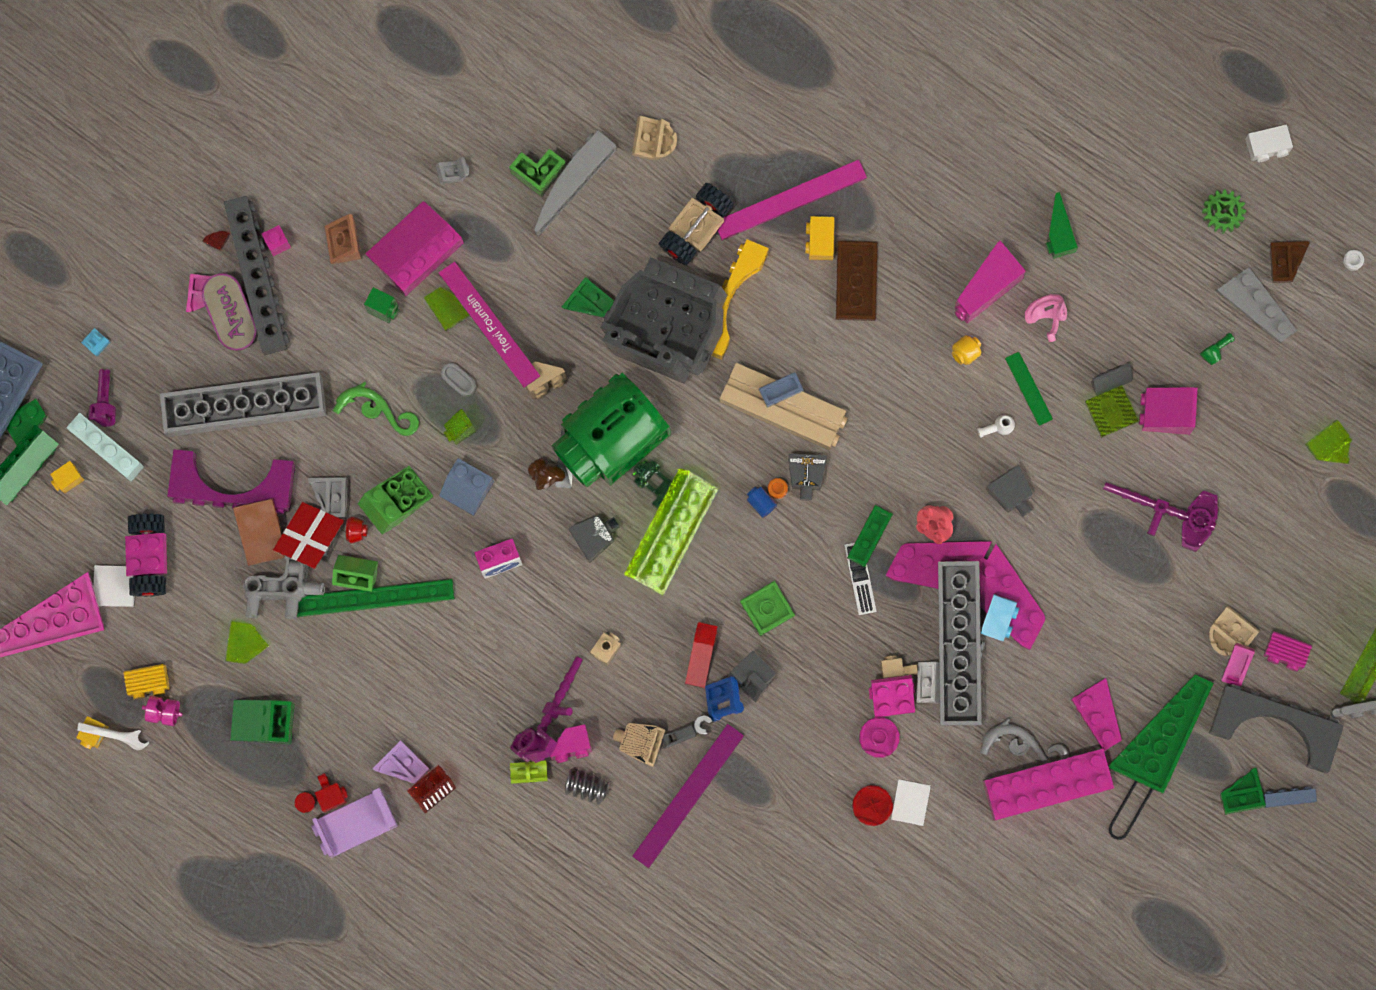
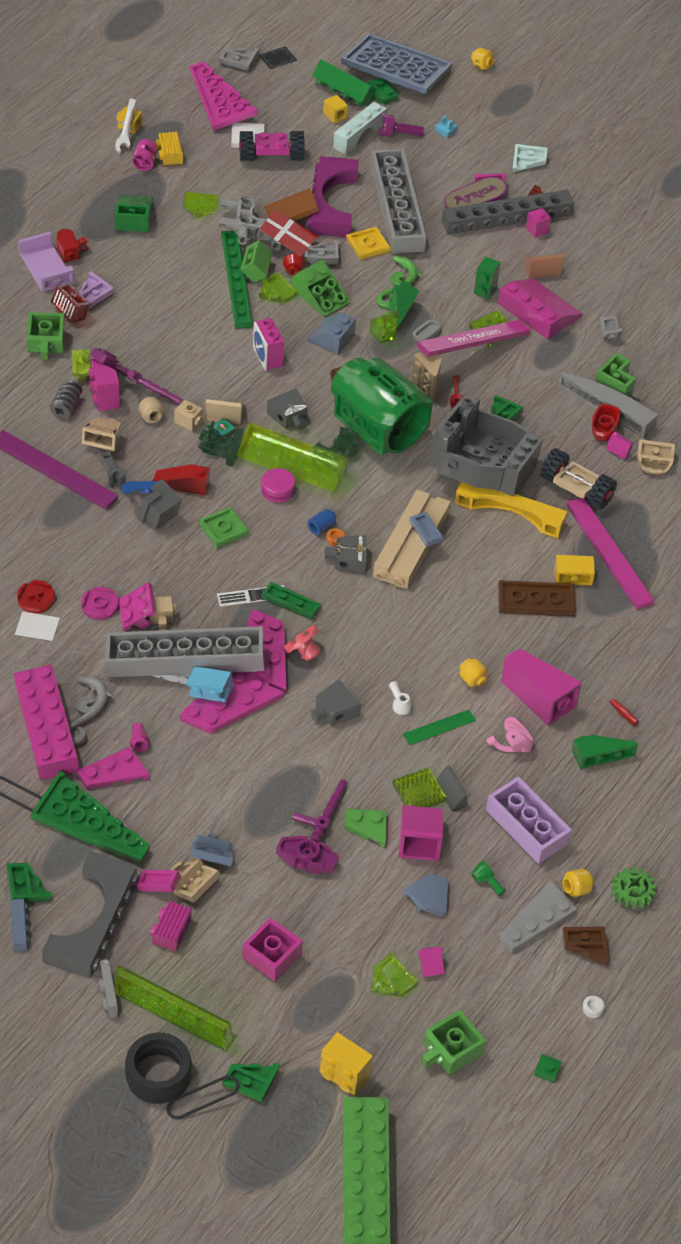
camera: 80 degrees right, 30 degrees down
none -> bright green hinge [27,312,65,359]
none -> dark pink cone [130,723,150,752]
none -> tan head [138,397,164,423]
none -> sand blue slope [191,833,233,866]
none -> clear green tile [198,420,244,467]
none -> tan slope [205,399,245,425]
none -> tile [210,418,236,440]
none -> dark pink brick [242,917,303,982]
none -> clear neon green slope [259,272,298,303]
none -> dark pink head [261,468,295,503]
none -> bright green wing [345,809,386,847]
none -> yellow tile [346,227,391,260]
none -> green slope [389,280,420,333]
none -> sand blue slope [403,874,448,917]
none -> dark pink tile [417,947,445,977]
none -> red hinge [450,375,463,408]
none -> lavender brick [486,776,572,864]
none -> light aqua wing [512,144,548,172]
none -> yellow head [562,868,594,897]
none -> red piece [592,404,620,441]
none -> dark pink tile [606,432,634,460]
none -> red piece [609,699,639,726]

